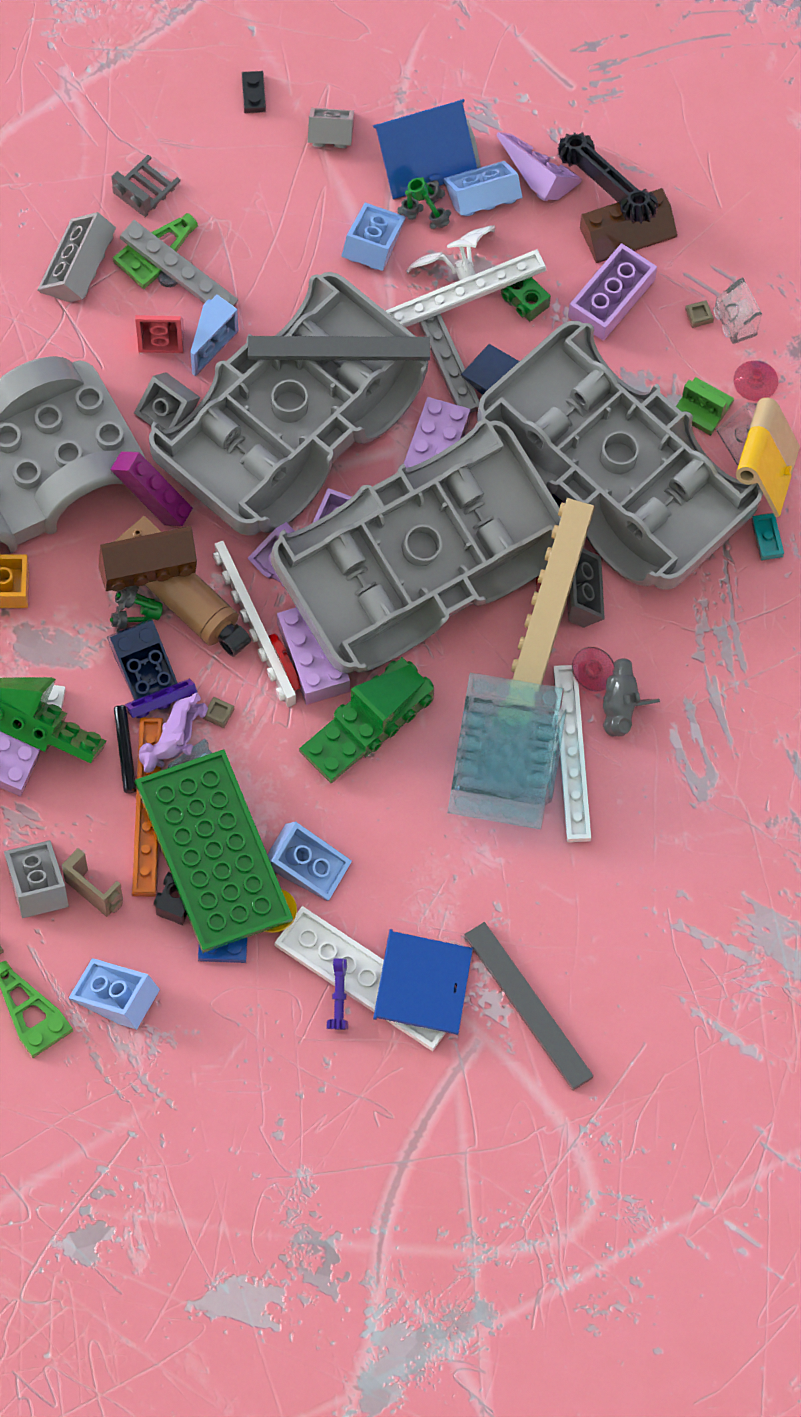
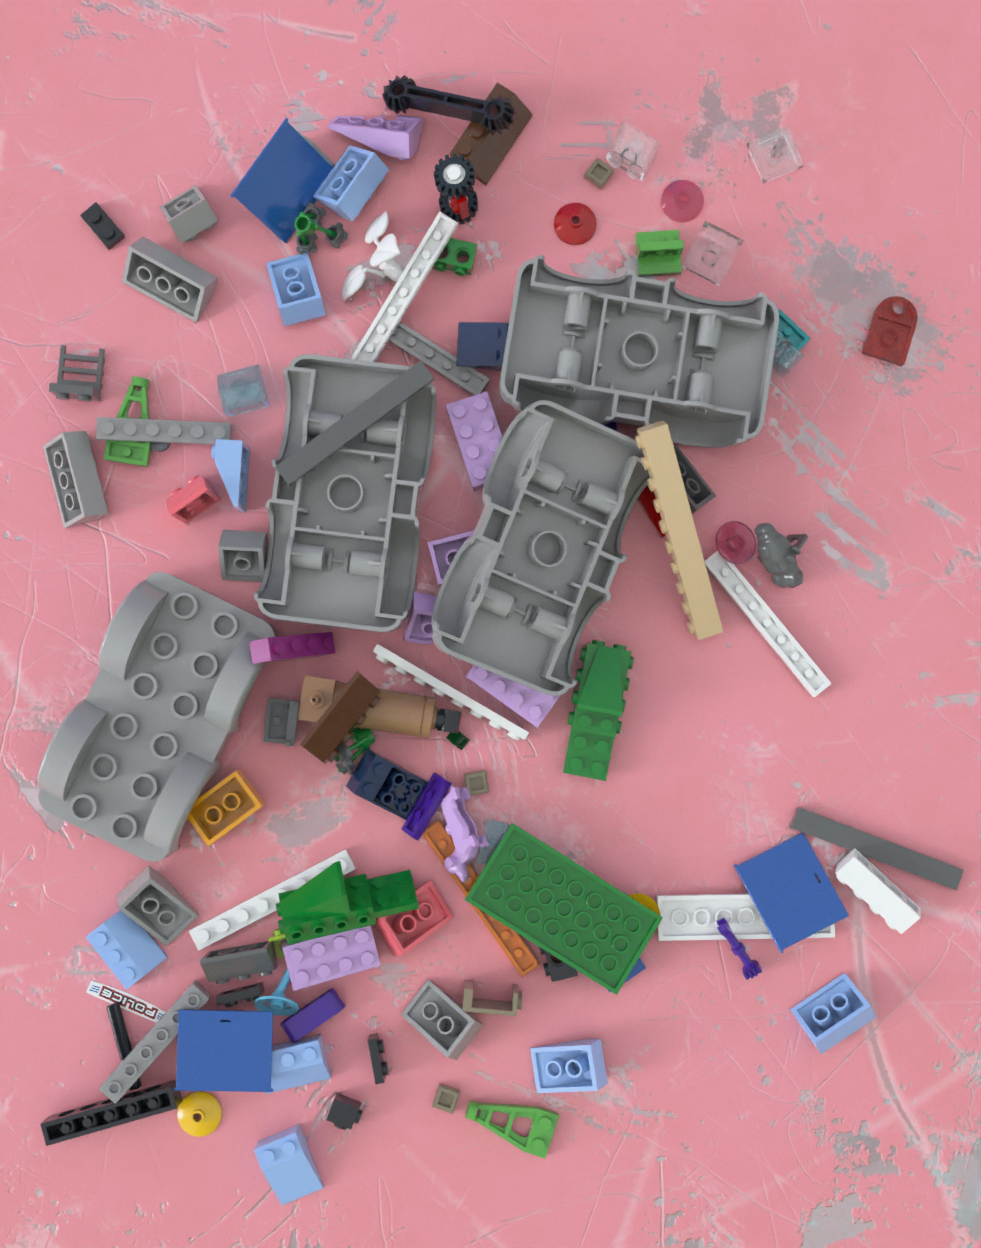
camera: 35 degrees left, 20 degrees up
black axle [114,705,136,793] -> none
light blue slope [267,822,352,901] -> none
red tile [268,633,301,691] -> none
clear light blue wedge [448,672,567,829] -> none
lavender brick [568,243,657,341] -> none
door [736,398,800,517] -> none
none -> light grey slope [122,237,218,323]
none -> clear light blue slope [217,364,270,417]
none -> dark grey plate [263,698,299,746]
none -> coral slope [374,880,454,956]
none -> black plate [434,153,478,225]
none -> dark green piece [446,731,470,750]
none -> red dish [554,203,597,245]
none -> clear light blue brick [772,331,804,377]
none -> light blue slope [790,973,876,1054]
none -> white brick [835,848,921,934]

